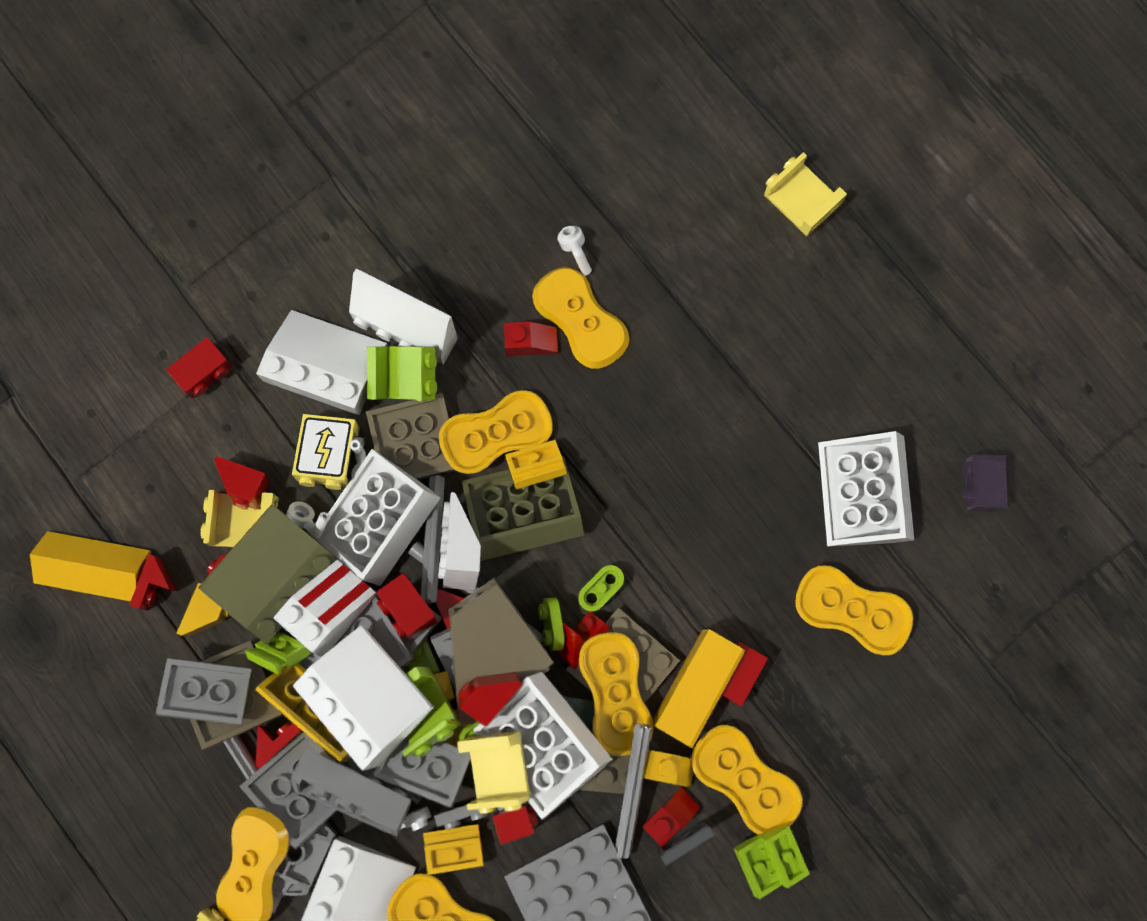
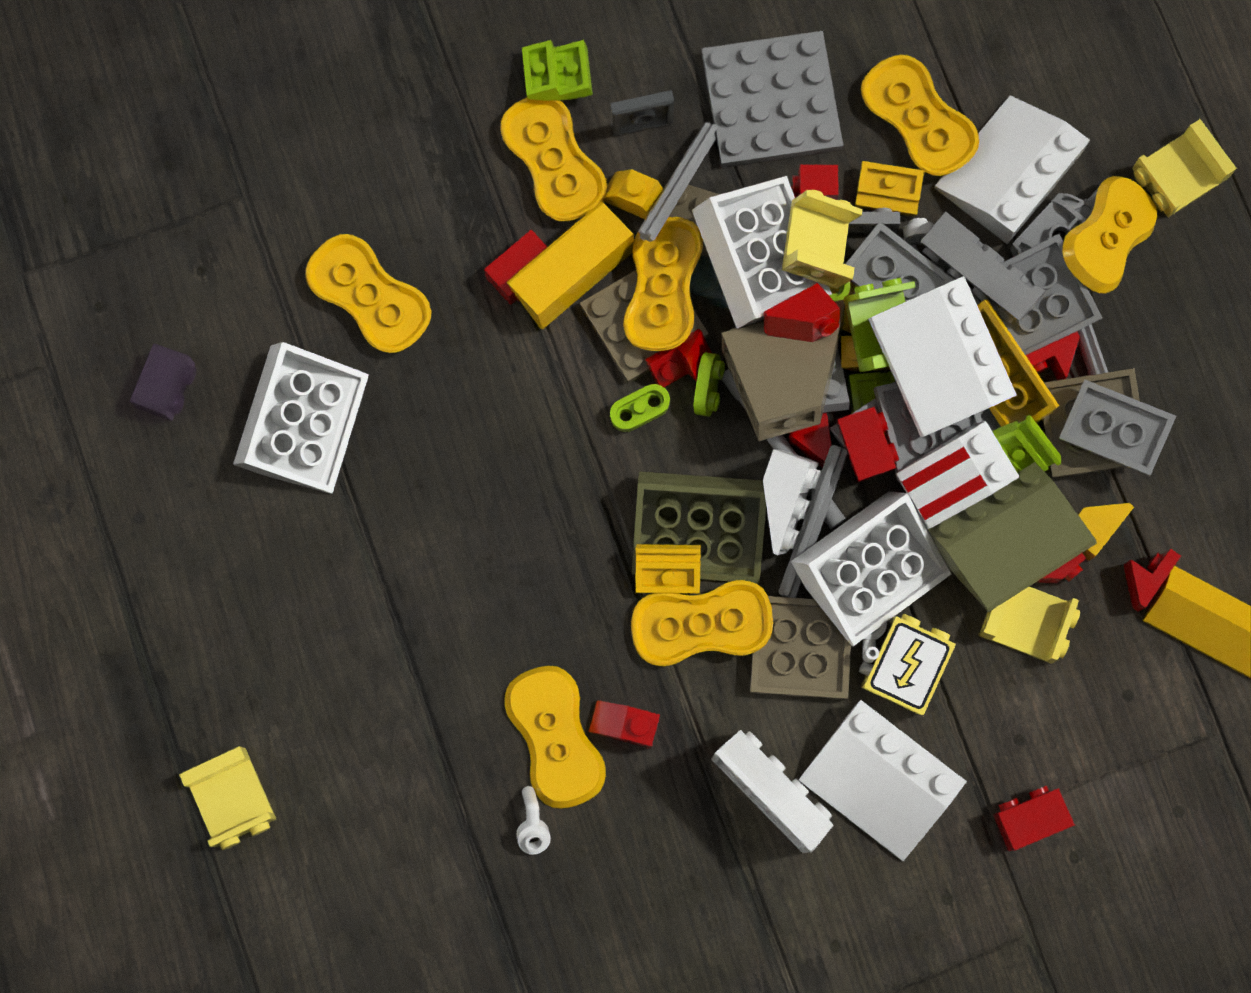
camera: 160 degrees left, 0 degrees up
red slope [214,456,270,510] -> none
white plate [286,502,330,539] -> none
lime panel [367,346,437,401] -> none
red slope [642,787,700,847] -> none

